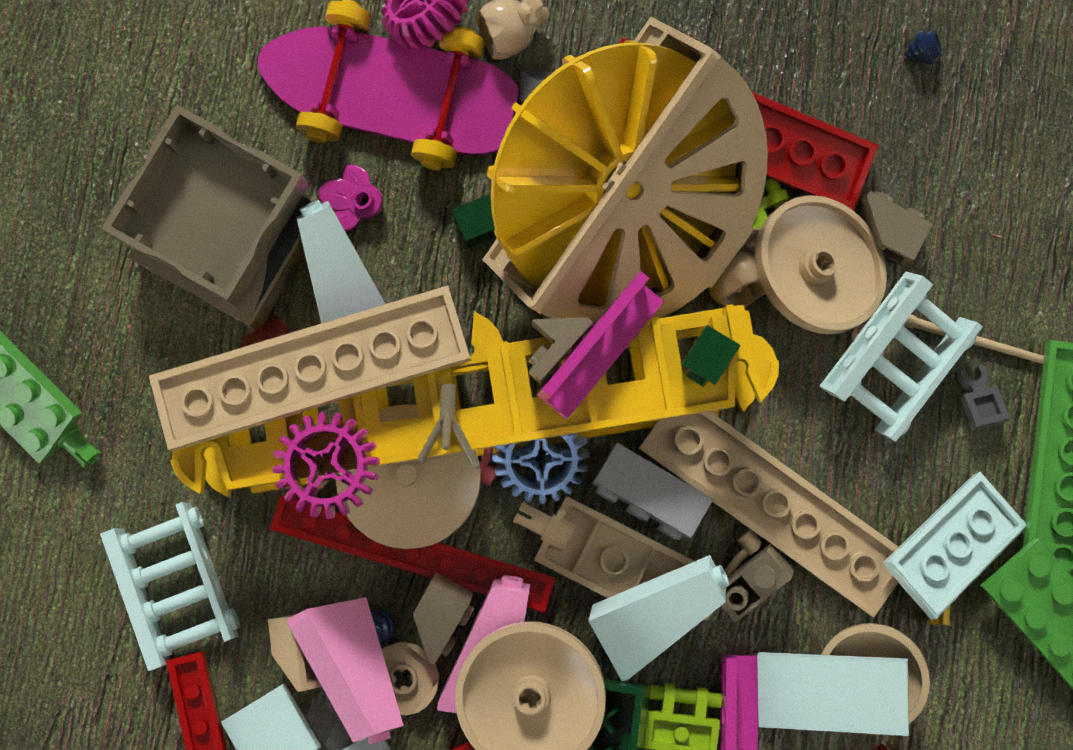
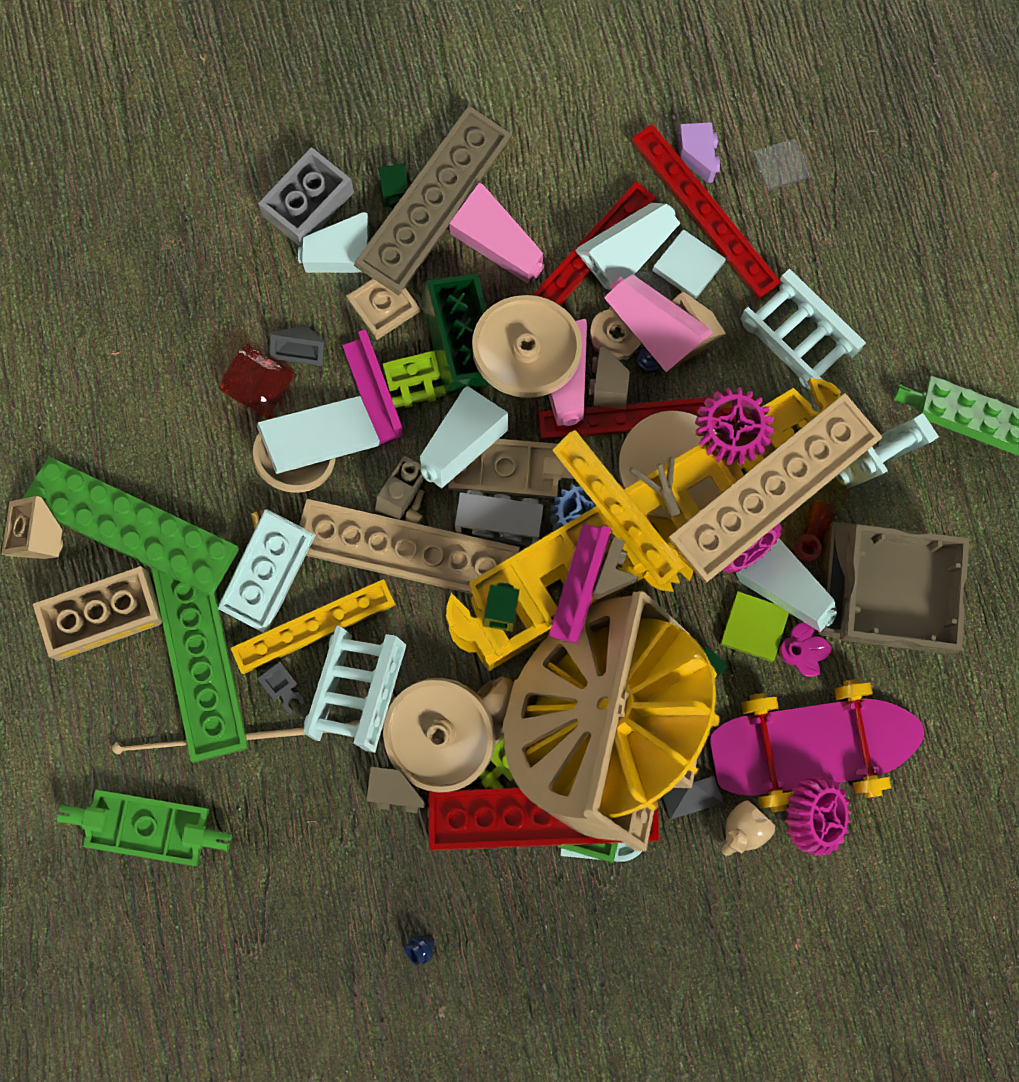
camera: 155 degrees right, 5 degrees down
none -> yellow plate [230,579,396,674]
none -> yellow plate [552,430,685,586]
none -> lime tile [720,591,789,662]
none -> clear red cone [793,534,822,561]
none -> light aqua fence [836,413,939,489]

